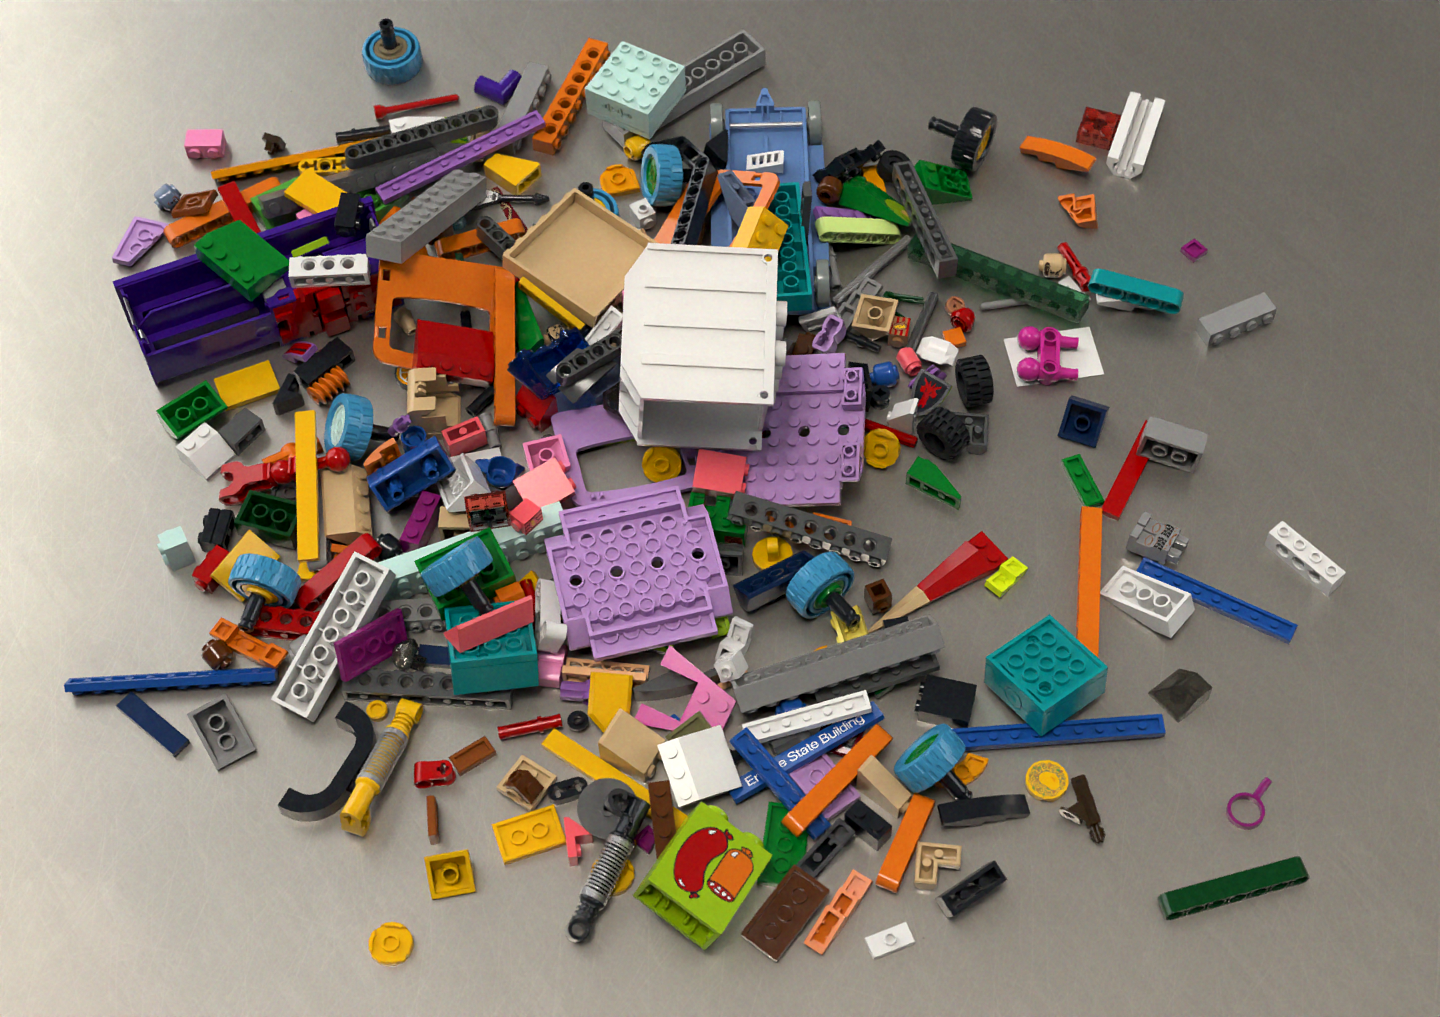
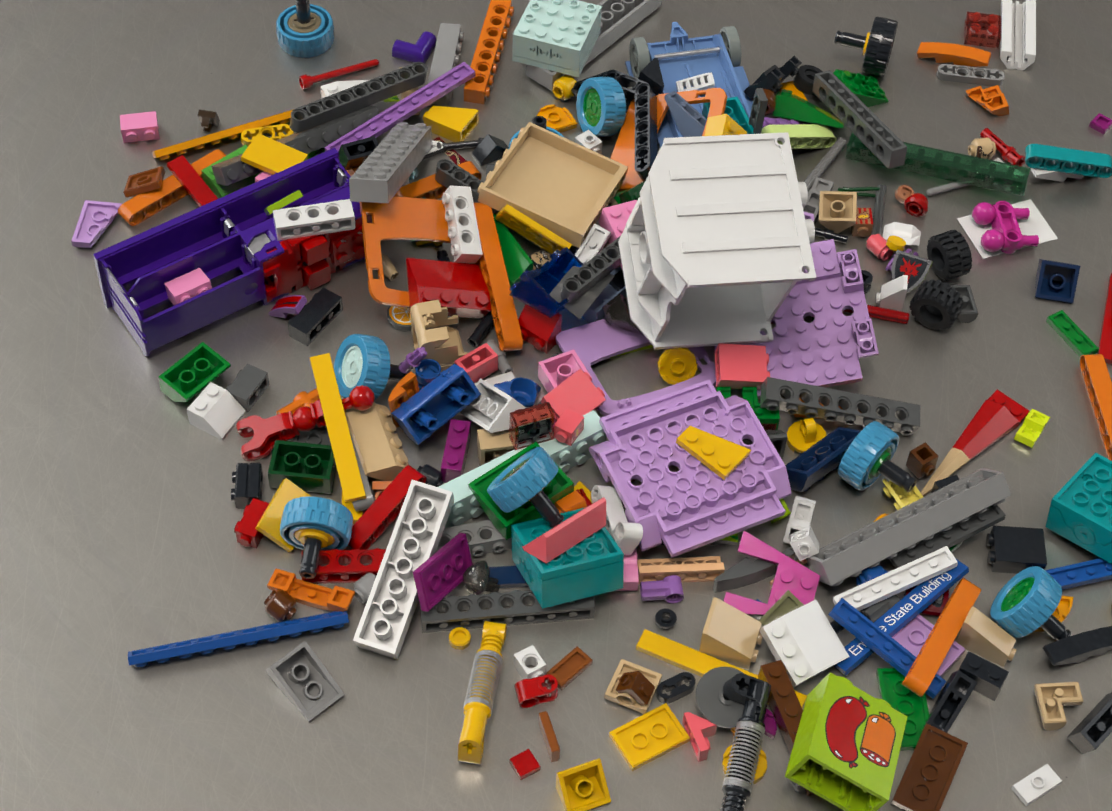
camera: 15 degrees left, 5 degrees down
dark blue tile [116,691,190,757] -> none
sand blue head [154,184,182,211] -> none
light aqua brick [157,526,196,572] -> none
green slope [193,220,289,302] -> none
yellow tile [214,360,280,411] -> none
black slope [272,373,305,416] -> none
black arch [278,701,377,822] -> none
orange piece [306,365,351,405] -> none
black brick [334,192,364,237] -> none
black pin [335,124,391,144] -> none
red pin [497,713,563,740] -> none
yellow tile [587,672,633,734] -> none
orange slope [803,869,873,955] -> none
yellow tile [864,428,901,469] -> none
blue head [870,362,900,387] -> none
orange beam [875,793,936,893] -> none
green slope [906,456,961,510] -> none
orange tile [942,327,966,348] -> none
none -> bright pink brick [164,268,212,306]
none -> black brick [338,136,379,170]
none -> white brick [442,185,483,263]
none -> black slope [472,134,509,166]
none -> red tile [509,749,541,780]
none -> white brick [514,645,546,679]
none -> yellow wing [676,426,751,480]
none -> yellow tile [886,236,906,251]
none -> light grey beam [936,64,1005,86]

